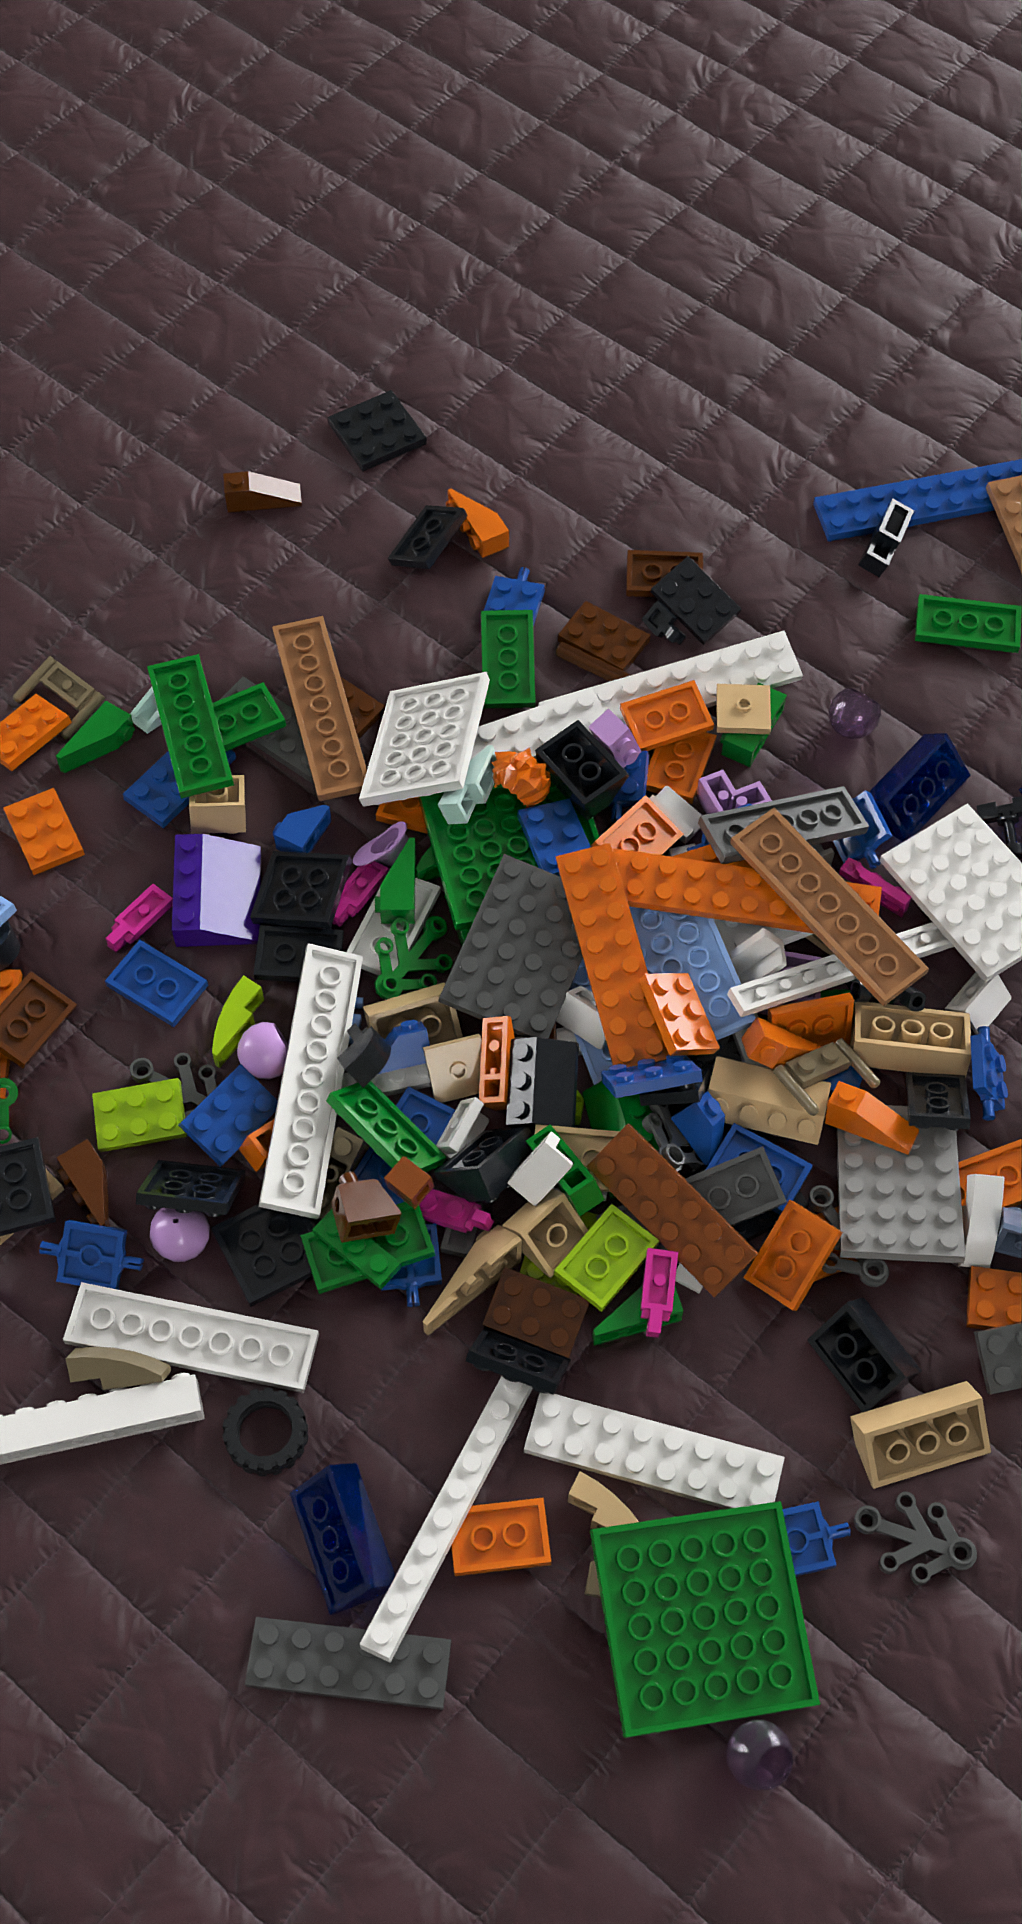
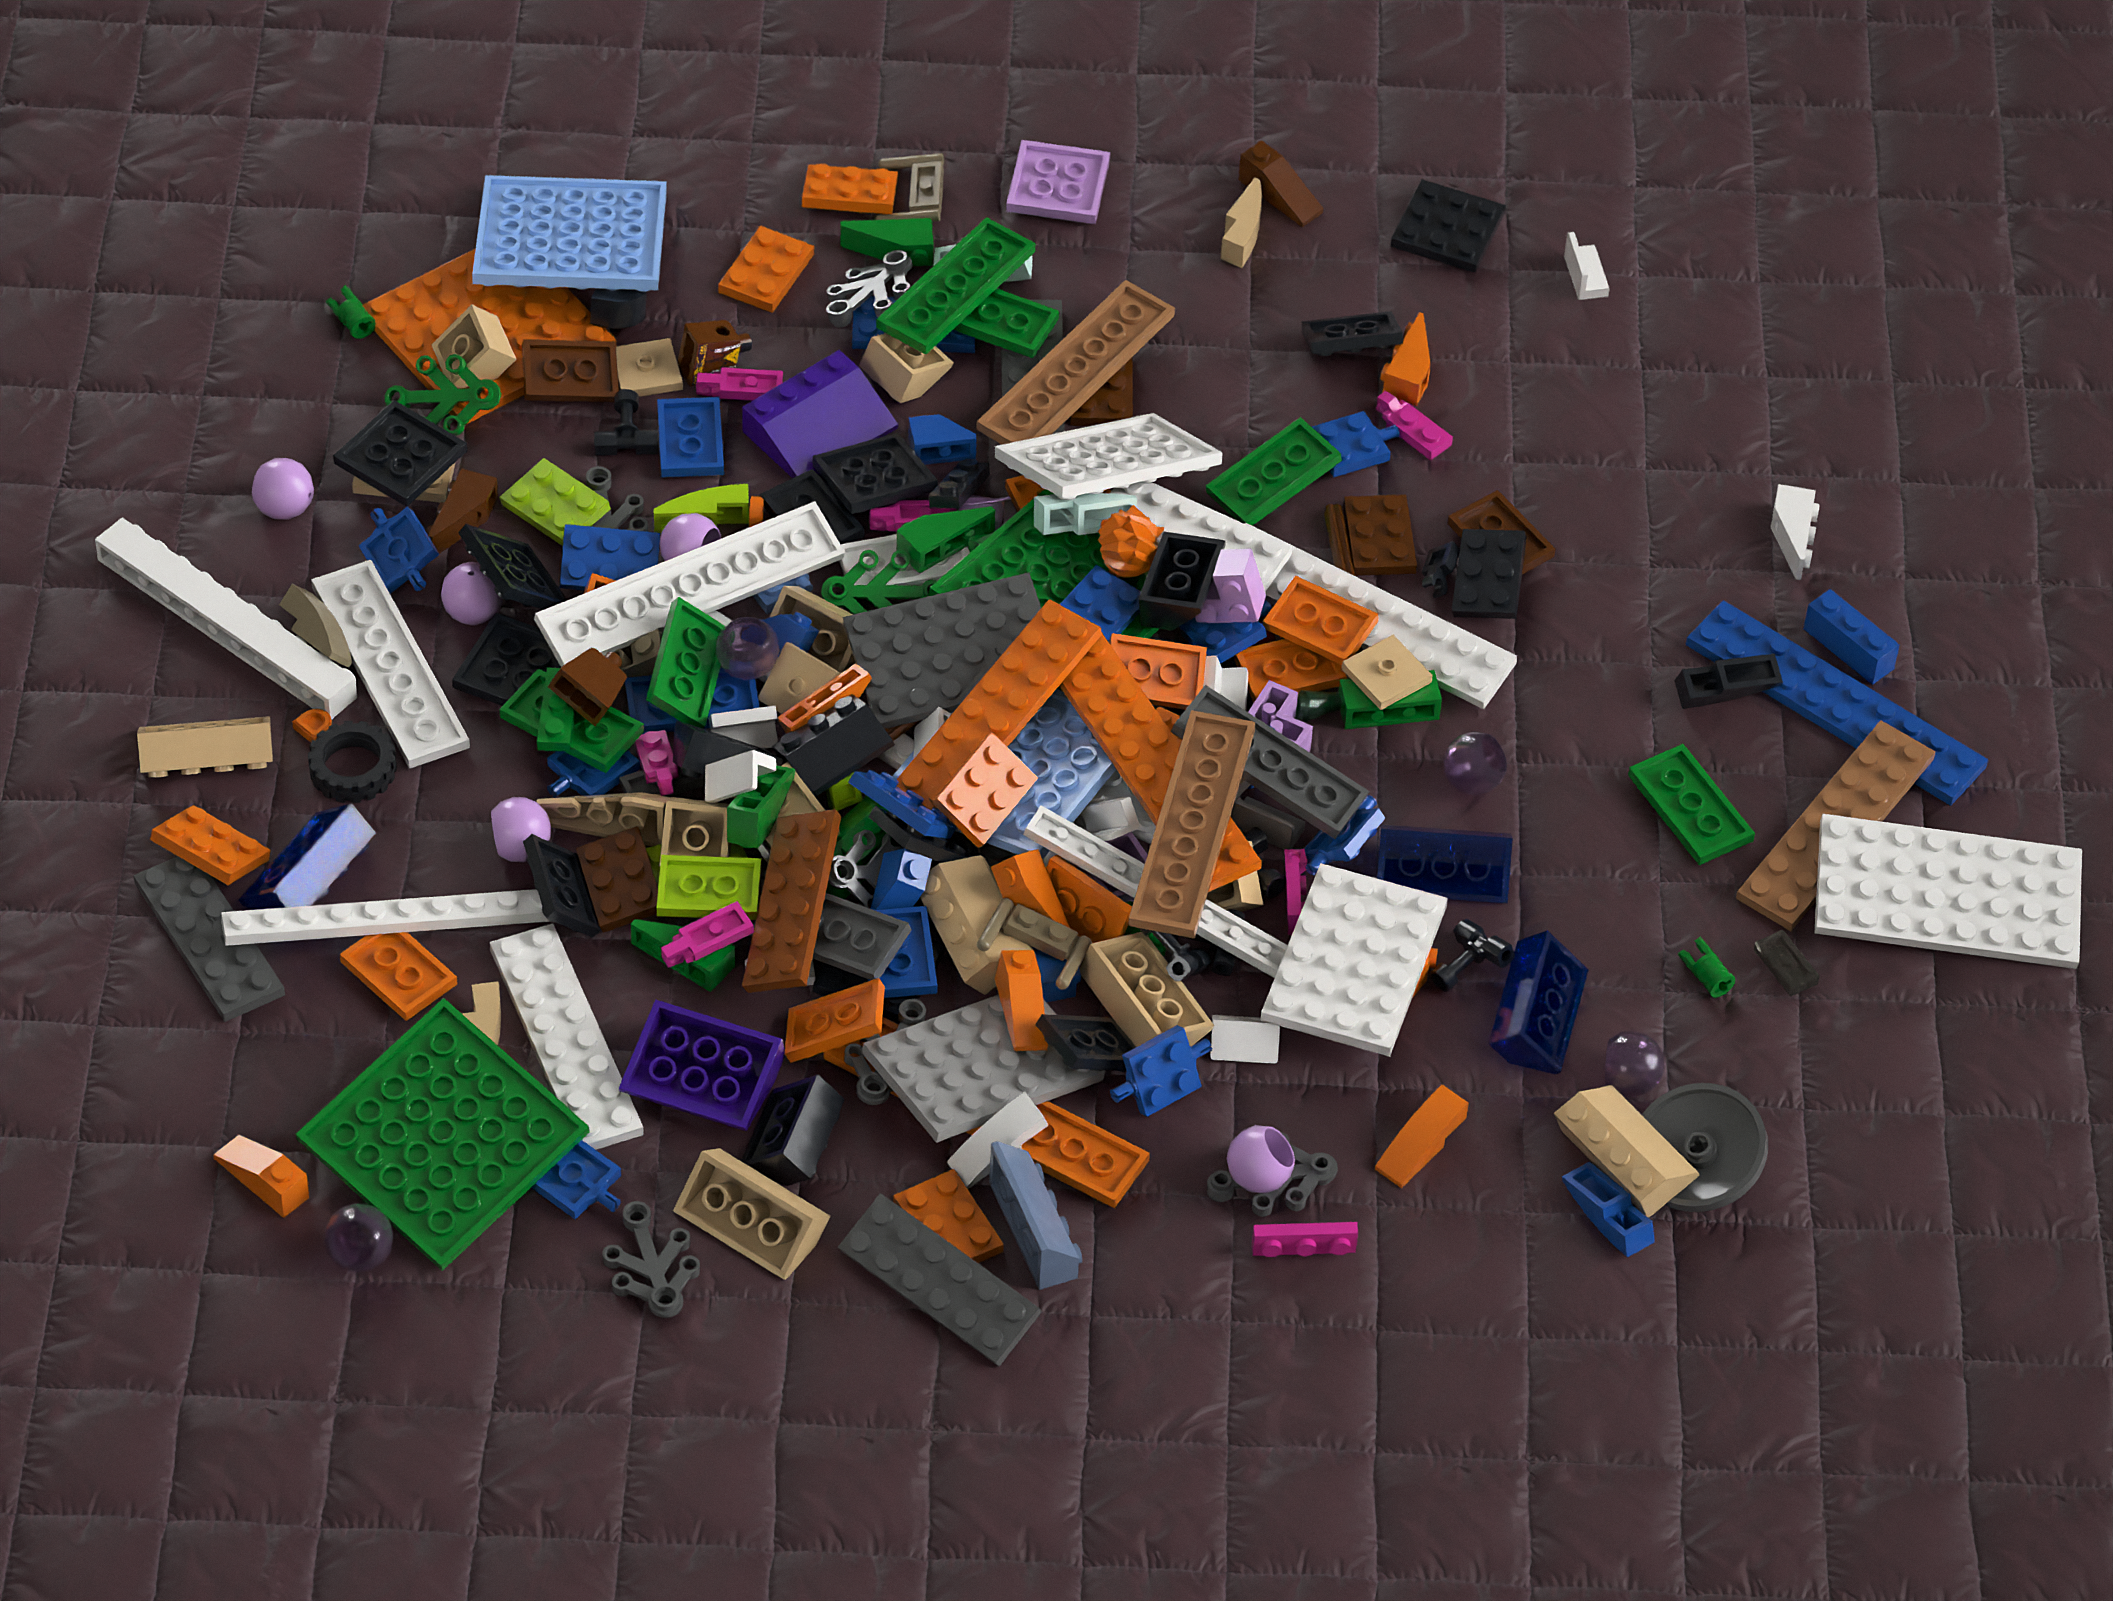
camera: 50 degrees right, 10 degrees down
black brick [337,1023,391,1088] -> none
dark orange panel [384,1157,435,1209] -> none
none -> tan slope [137,716,273,777]
none -> orange plate [150,805,271,885]
none -> orange slope [213,1135,309,1218]
none -> orange tile [292,709,332,742]
none -> lavender helmet [491,797,551,862]
none -> black bar [594,389,658,456]
none -> tan plate [616,338,683,397]
none -> dark purple slope [618,999,785,1131]
none -> reddish brown torso [677,320,752,387]
none -> clear purple helmet [716,617,780,680]
none -> orange tile [749,496,764,527]
none -> dark grey plant [826,250,912,327]
none -> black plate [929,459,990,509]
none -> lavender plate [1006,140,1110,224]
none -> tan slope [1221,178,1262,268]
none -> clear green cone [1295,690,1342,722]
none -> dark pink hinge [1376,391,1453,461]
none -> white panel [1564,232,1609,300]
none -> white slope [1771,484,1820,580]
none -> blue brick [1803,589,1900,685]

